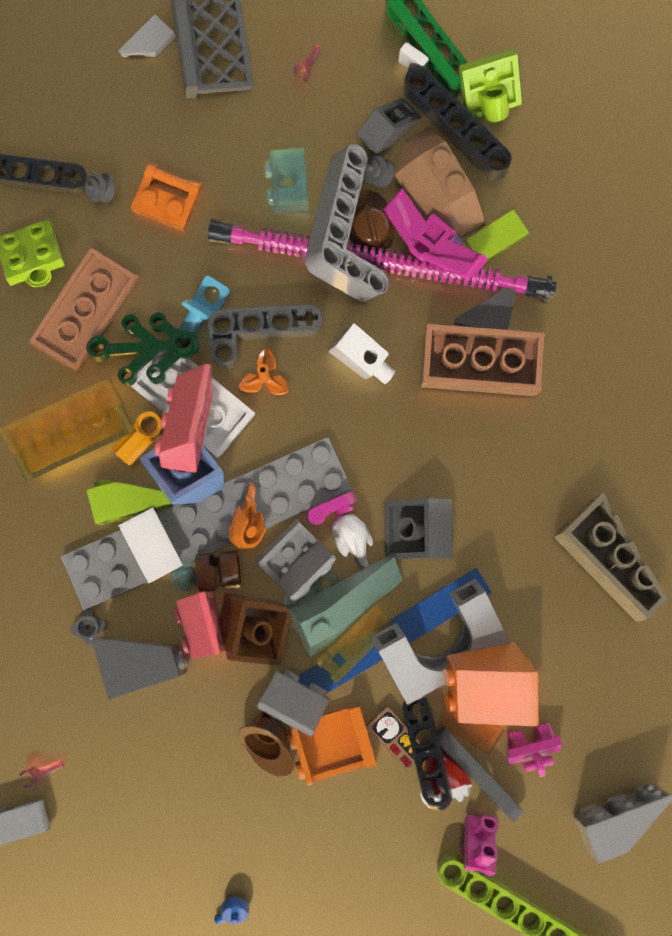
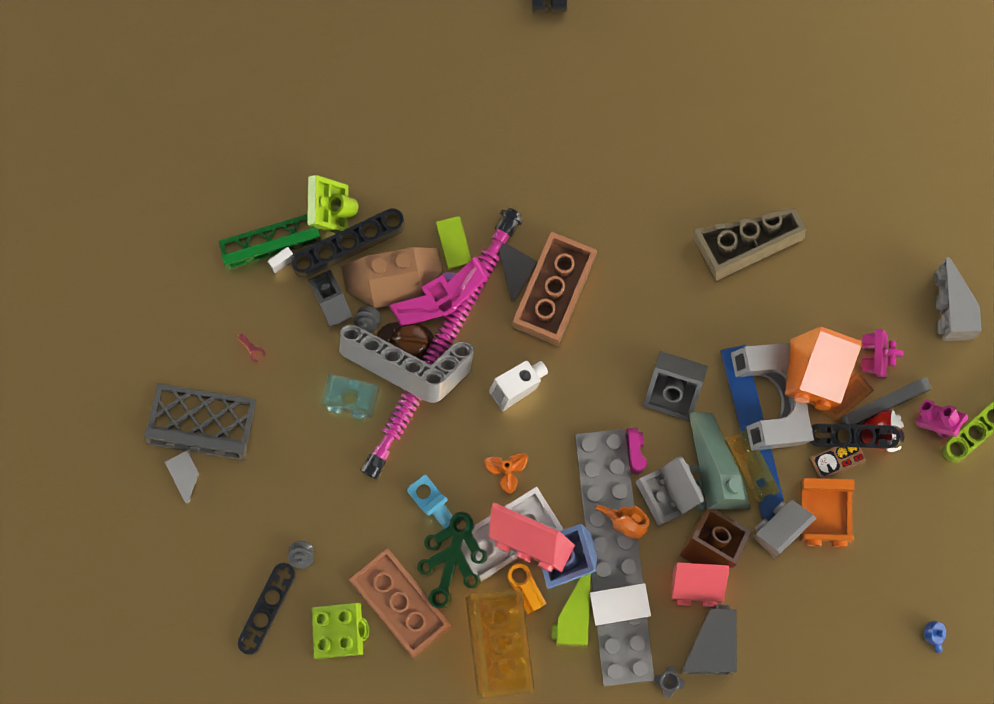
camera: 70 degrees left, 5 degrees down
orange plate [130,162,203,231] -> none
clear light blue plate [171,564,197,591] -> none
reddish brown wheel [195,550,241,593] -> none
dark grey beam [209,304,323,369] -> none
reddish brown piece [237,711,294,777] -> none
white piece [332,514,373,569] -> none

